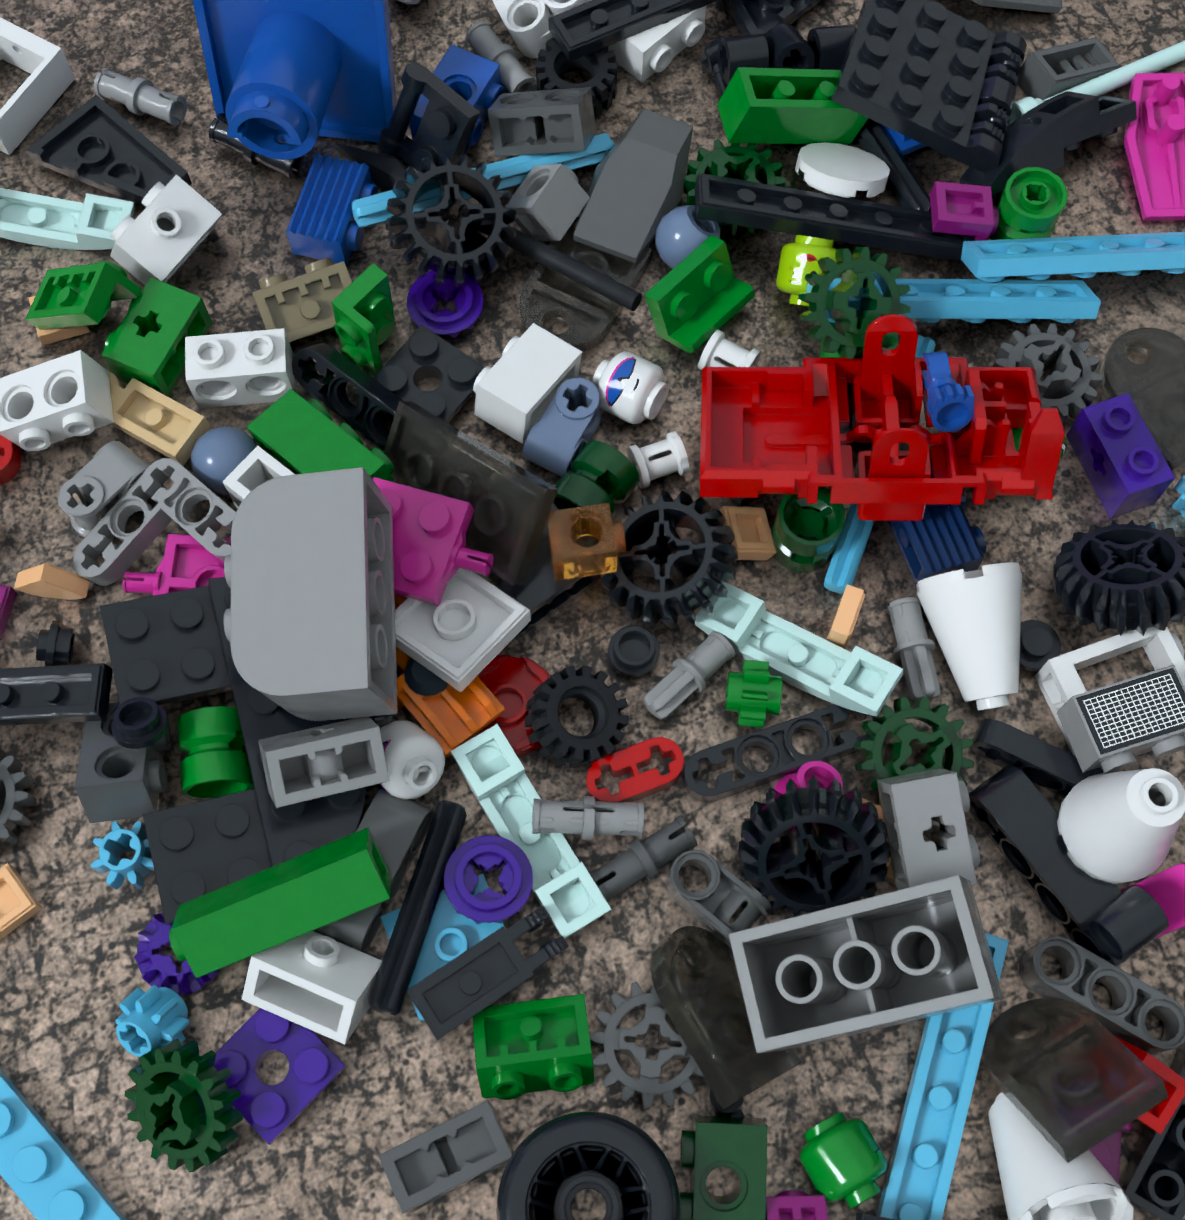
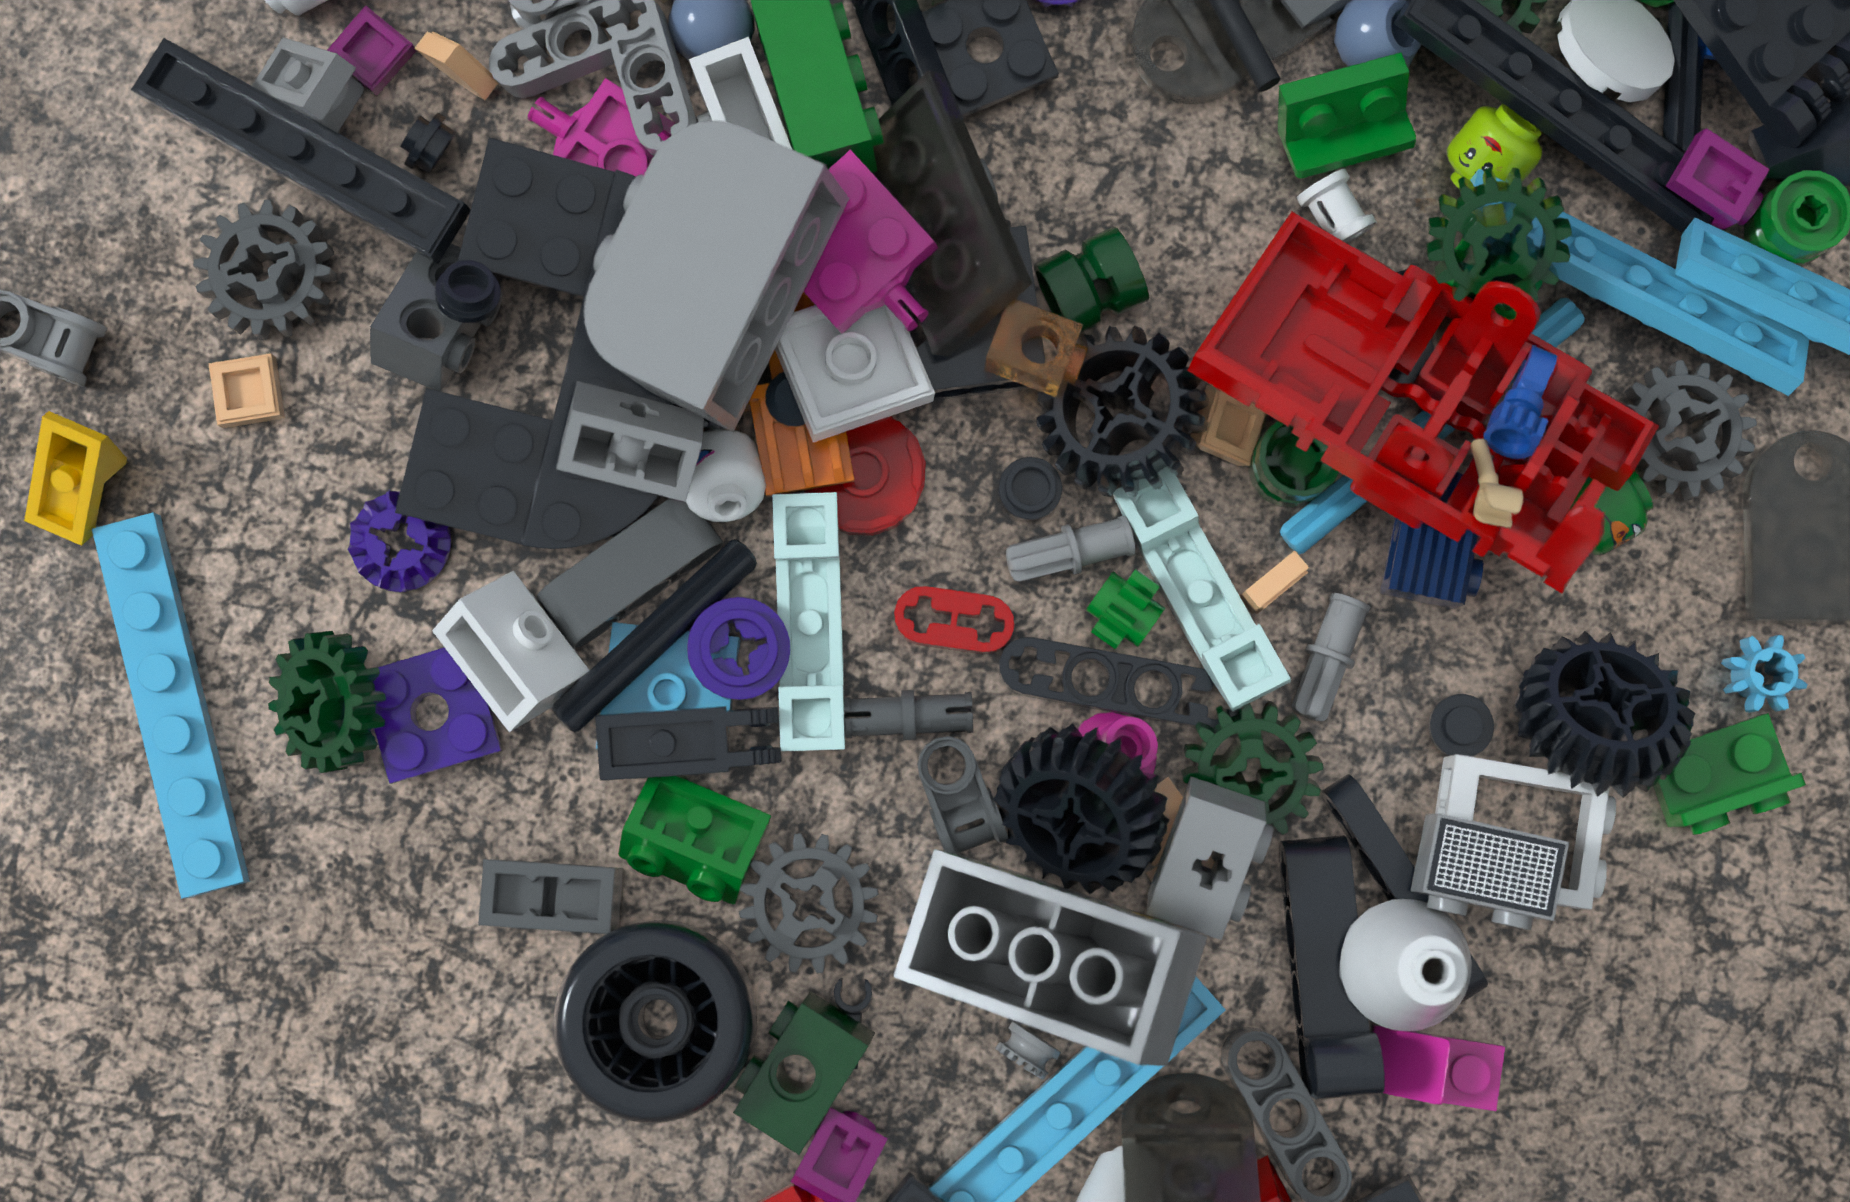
camera: 30 degrees right, 15 degrees up
medium azure gear [90,821,155,890] -> none
medium azure gear [115,985,190,1057] -> none
green brick [169,827,391,978] -> none
green wheel [177,706,253,800] -> none
white brick [473,323,582,444] -> none
sand blue piece [522,377,601,477] -> none
black tyre [524,665,629,768] -> none
light grey pin [532,796,644,840] -> none
white head [592,351,669,424] -> none
white bush [627,431,690,489] -> none
clear smoke tile [651,926,802,1109] -> none
green head [799,1112,888,1209] -> none
white cone [916,562,1022,711] -> none
dark purple brick [1066,393,1175,519] -> none
none -> light grey bush [995,1021,1061,1080]
none -> tan hand [1471,439,1523,528]

